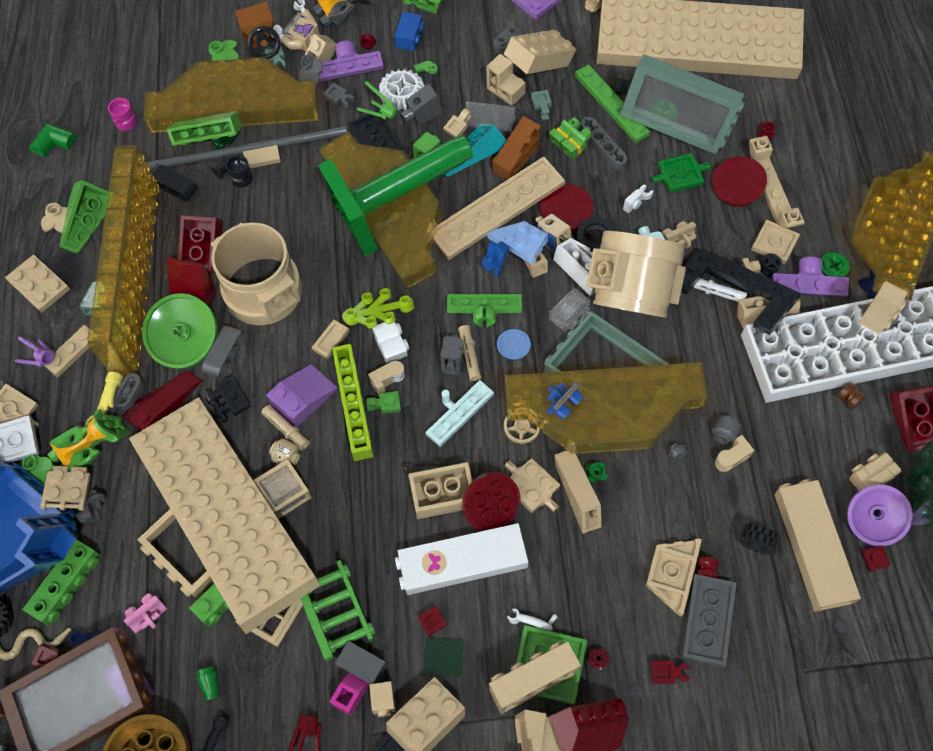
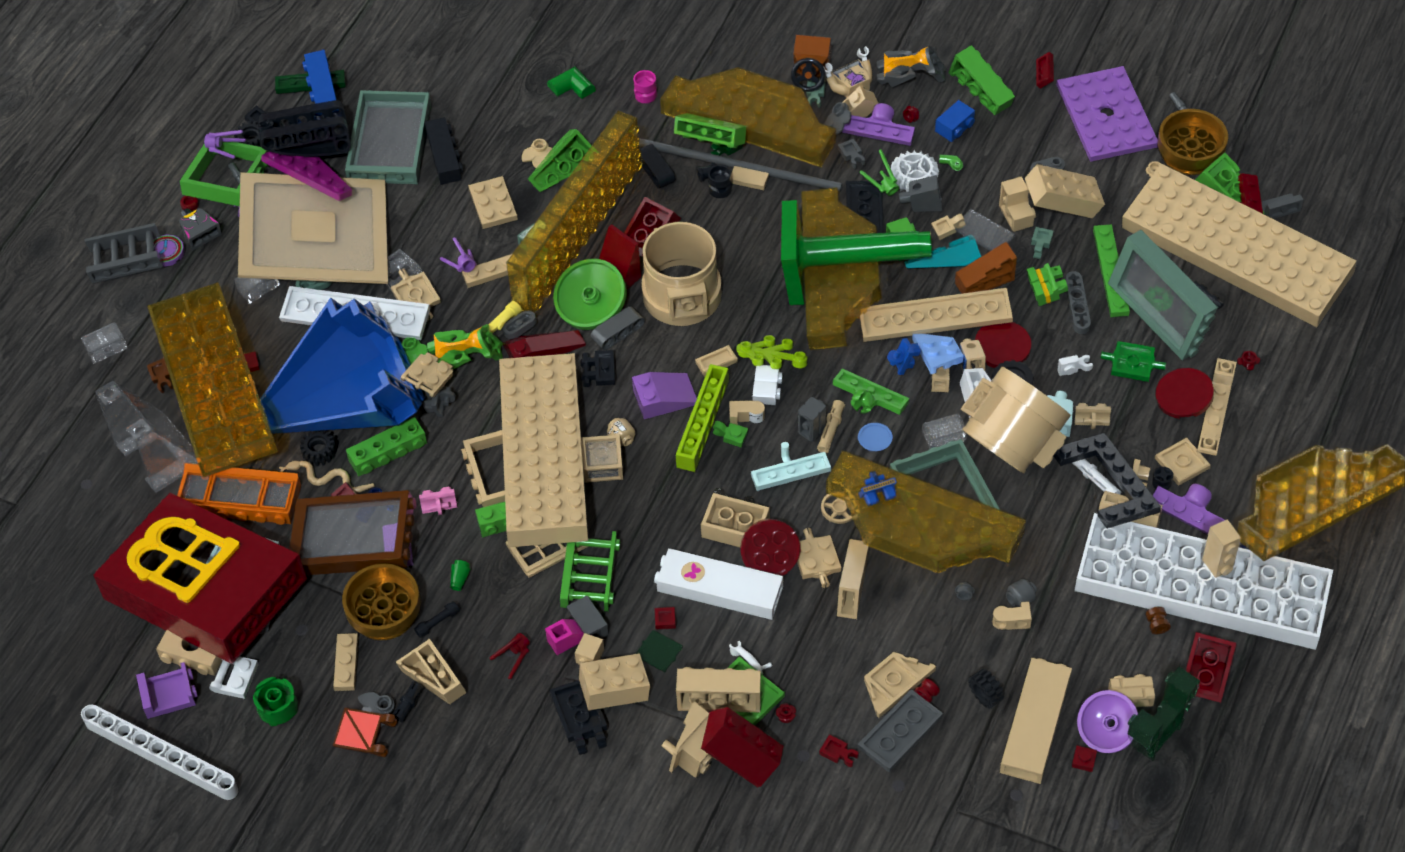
camera: 30 degrees right, 10 degrees down
bright green plate [209,40,239,67] -> none
tan pin [261,405,310,451] -> none
green plate [586,462,607,483] -> none
green gear [821,252,850,277] -> none

